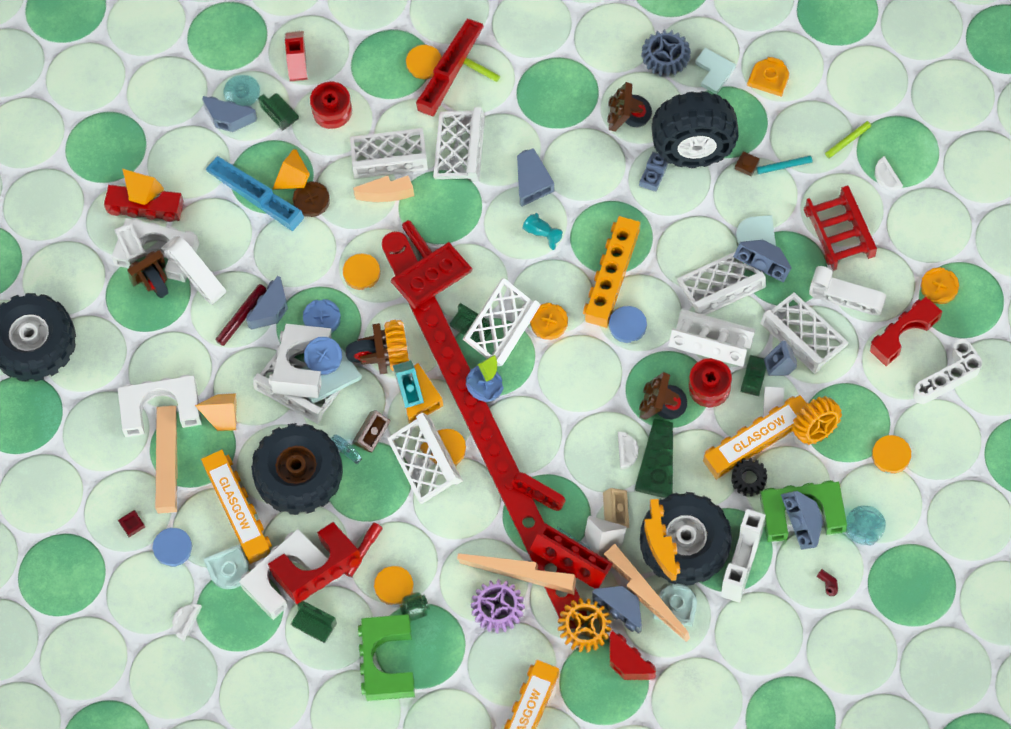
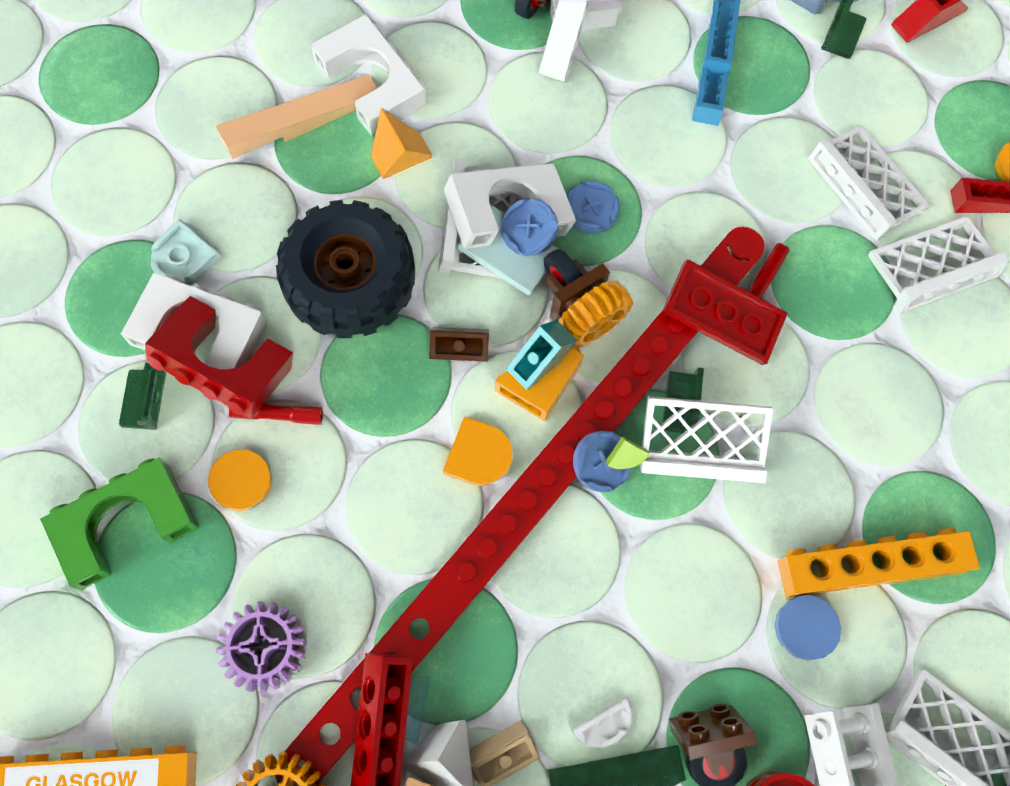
camera: 55 degrees right, 5 degrees up
dark red tile [118,510,145,537] -> none
medium blue tile [153,528,192,567] -> none
white tile [172,603,202,642] -> none
brick [201,450,272,564] -> none
dark red axle [216,284,267,346] -> none
sand blue slope [246,275,288,329] -> none
light orange slope [272,149,310,190] -> none
reddish brown tile [292,181,330,217] -> none
red wheel [310,81,352,129] -> none
clear light blue tile [330,434,362,464] -> none
light orange tile [343,253,380,290] -> none
light nougat slope [353,175,414,202] -> none
white fence [387,413,463,504] -> none
clear green head [399,592,430,621] -> none
light nougat slope [457,554,576,595] -> none
red beam [512,472,566,511] -> none
sand blue slope [517,148,554,207] -> none
teal animal [522,213,563,250] -> none
light orange tile [530,303,568,340] -> none

